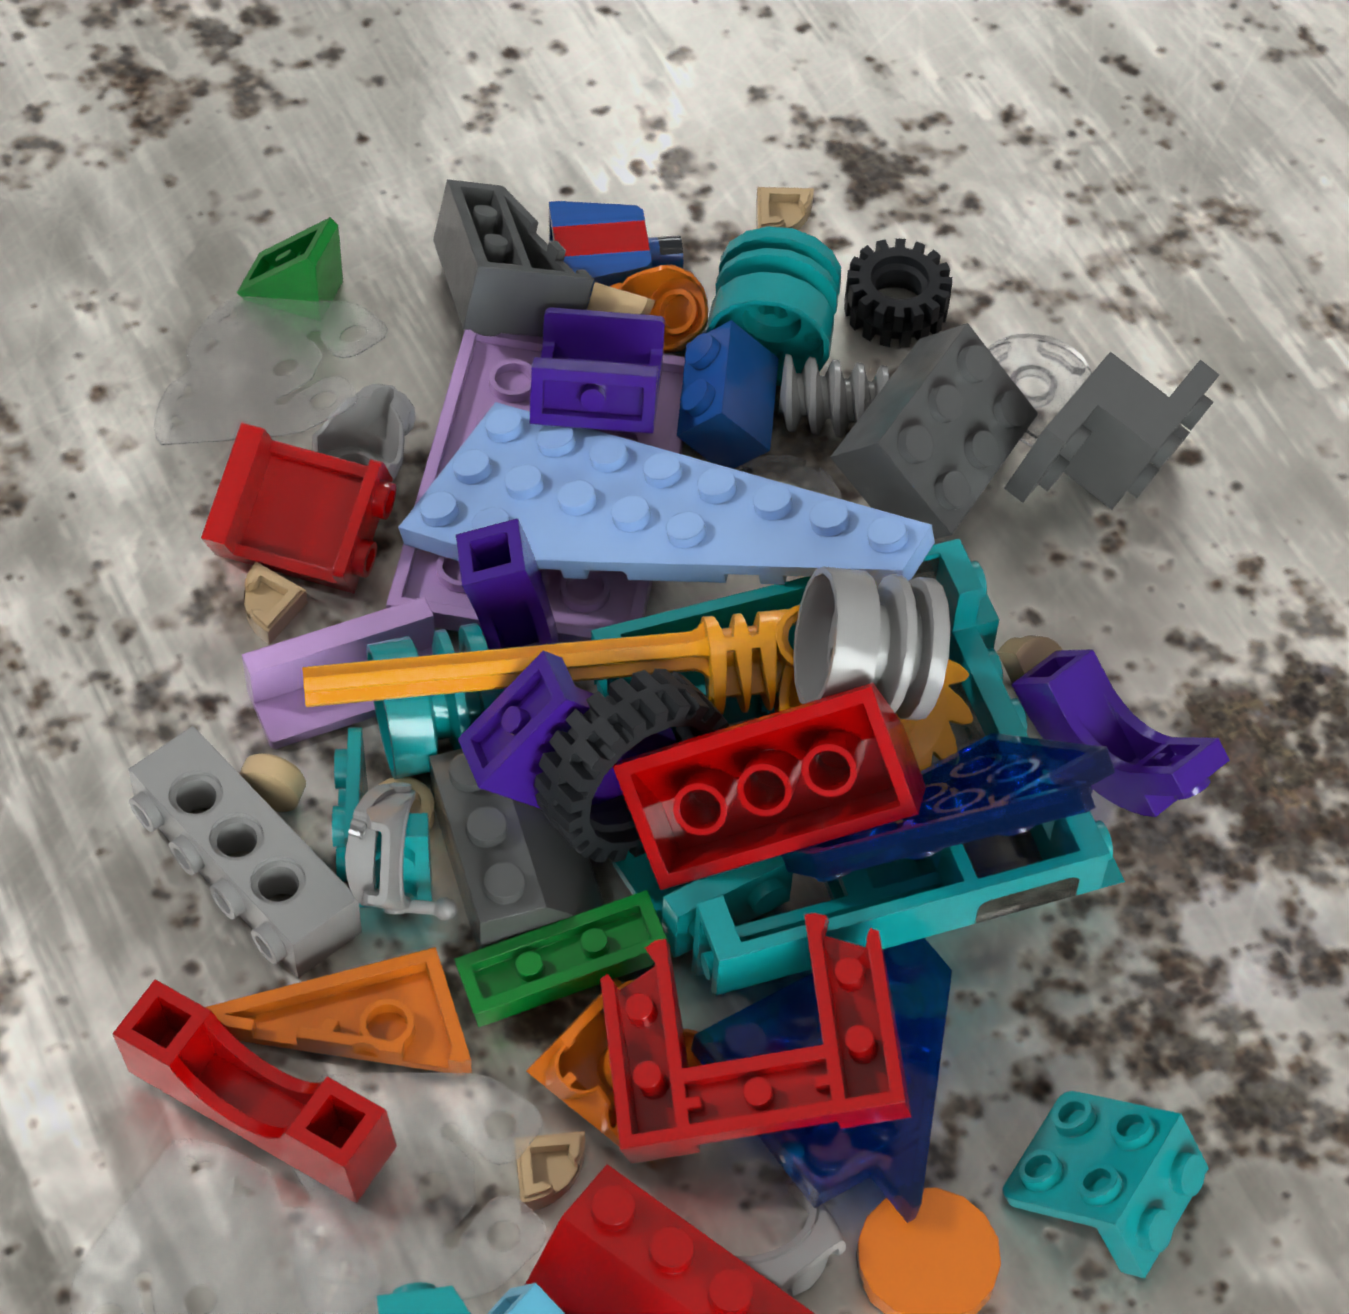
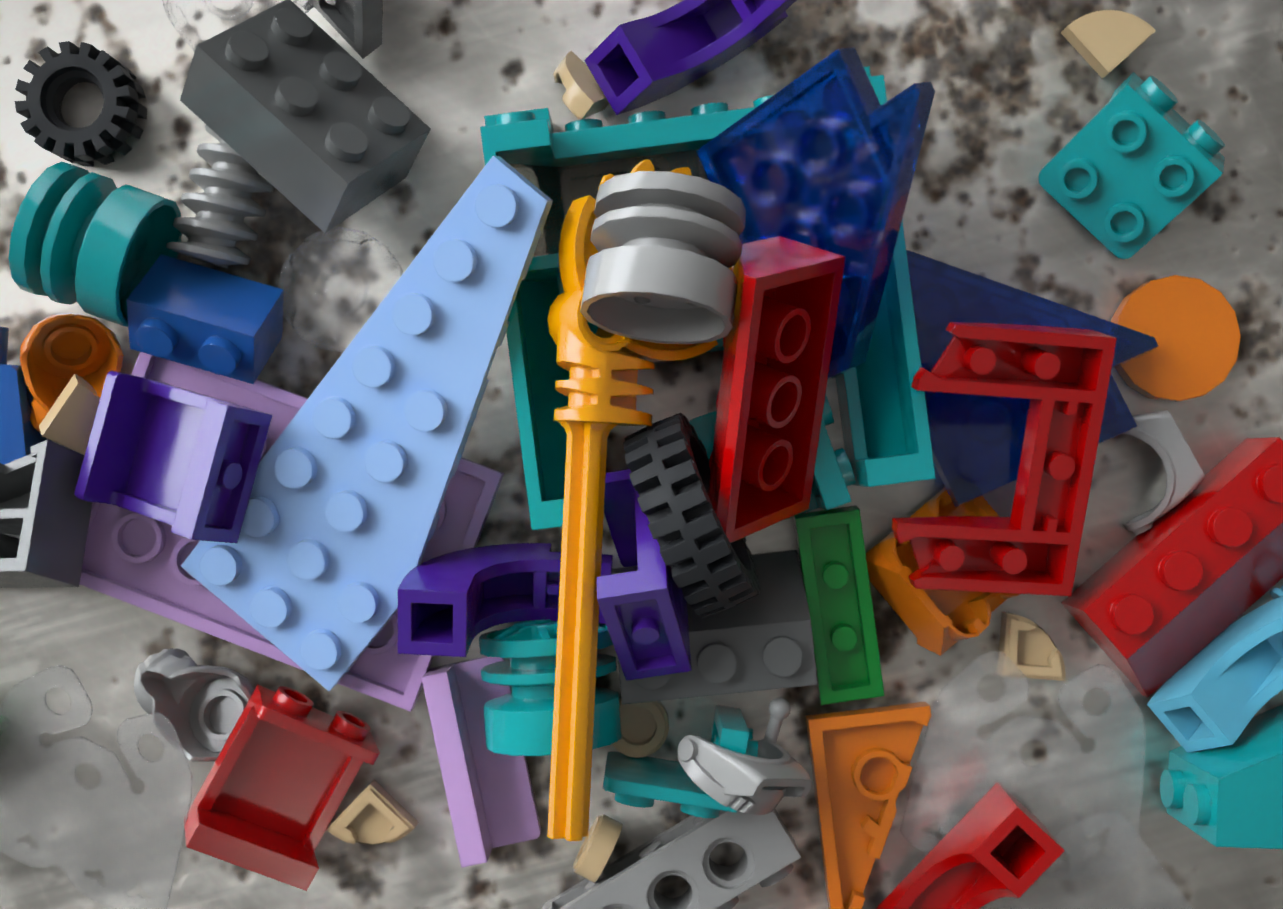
camera: 75 degrees left, 35 degrees up
none -> tan tile [1061,10,1156,79]

